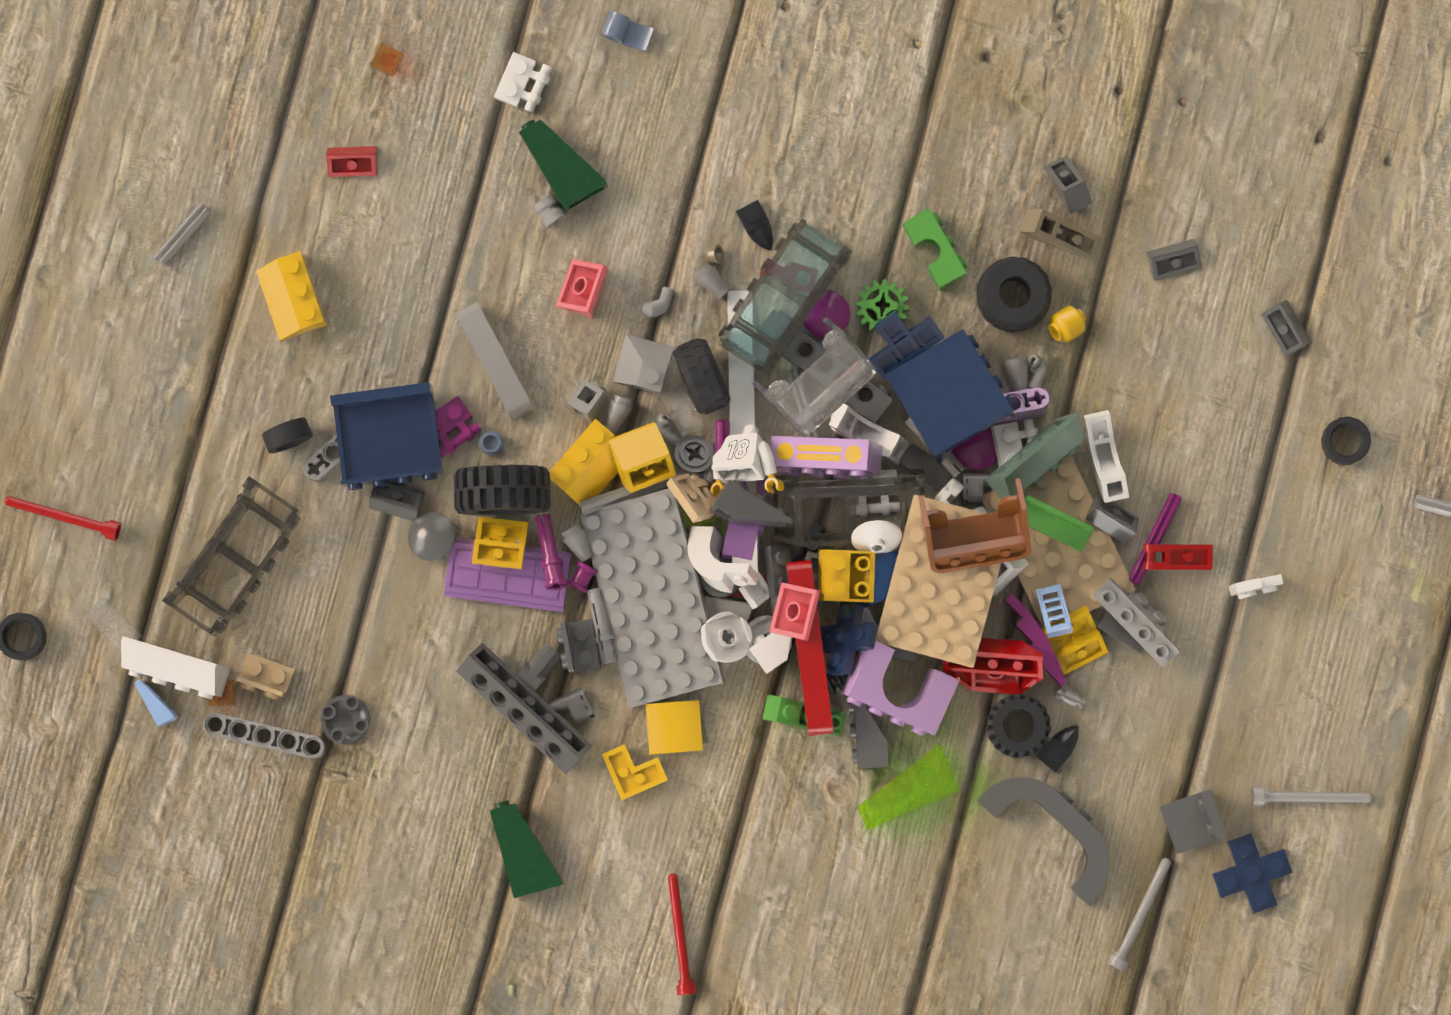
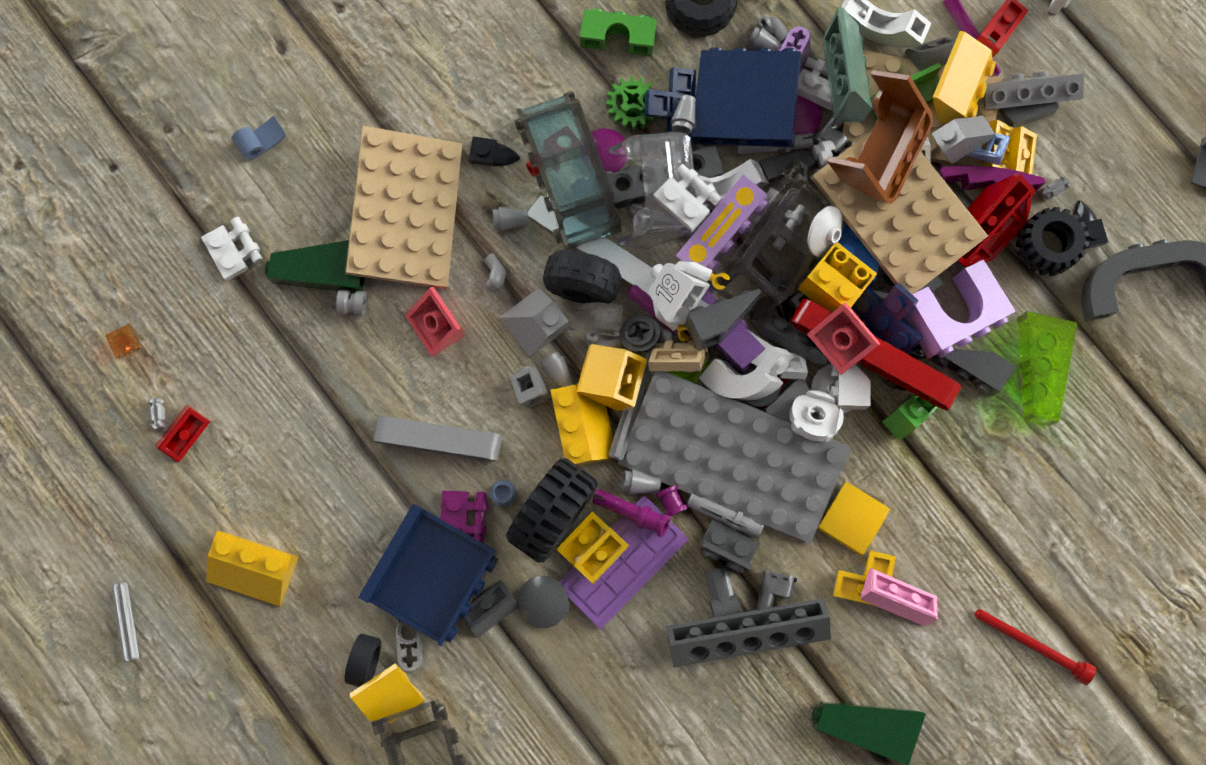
camera: 60 degrees left, 5 degrees down
none -> light grey piece [148,398,166,430]
none -> tan plate [345,126,462,289]
none -> yellow slope [349,663,425,730]
none -> white plate [653,164,722,232]
none -> light grey cone [670,95,696,135]
none -> bright pink slope [861,568,938,626]
none -> light grey slope [932,116,996,165]
none -> yellow slope [933,31,995,124]

